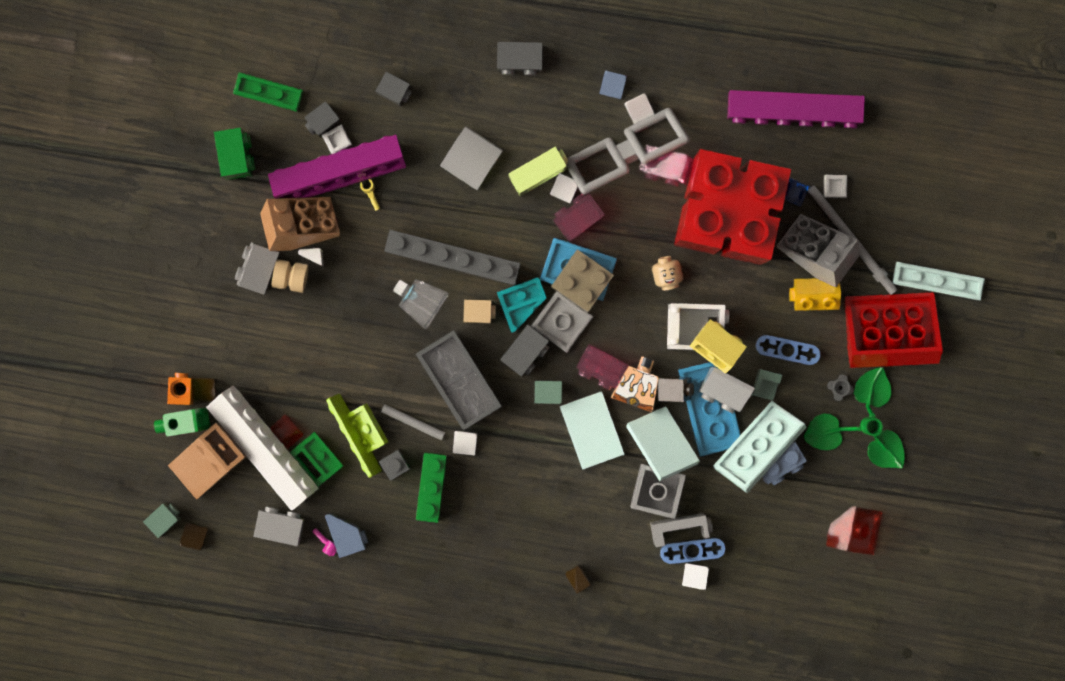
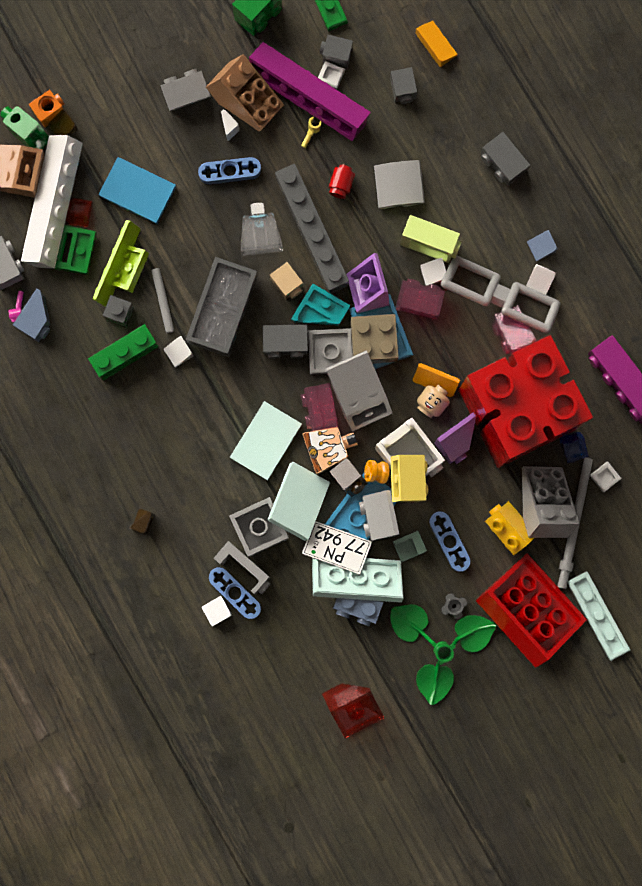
camera: 50 degrees right, 5 degrees down
tan wheel [272,259,309,293] -> none
sand green panel [535,381,562,404] -> none
none -> dark azure tile [98,157,176,224]
none -> medium blue beam [198,157,261,184]
none -> white sticker [302,521,372,574]
none -> light grey slope [326,350,392,431]
none -> red brick [328,165,355,199]
none -> medium lavender slope [346,253,390,313]
none -> light orange wheel [364,460,389,484]
none -> light orange slope [413,363,460,397]
none -> light orange slope [415,21,458,67]
none -> medium lavender slope [435,412,476,464]

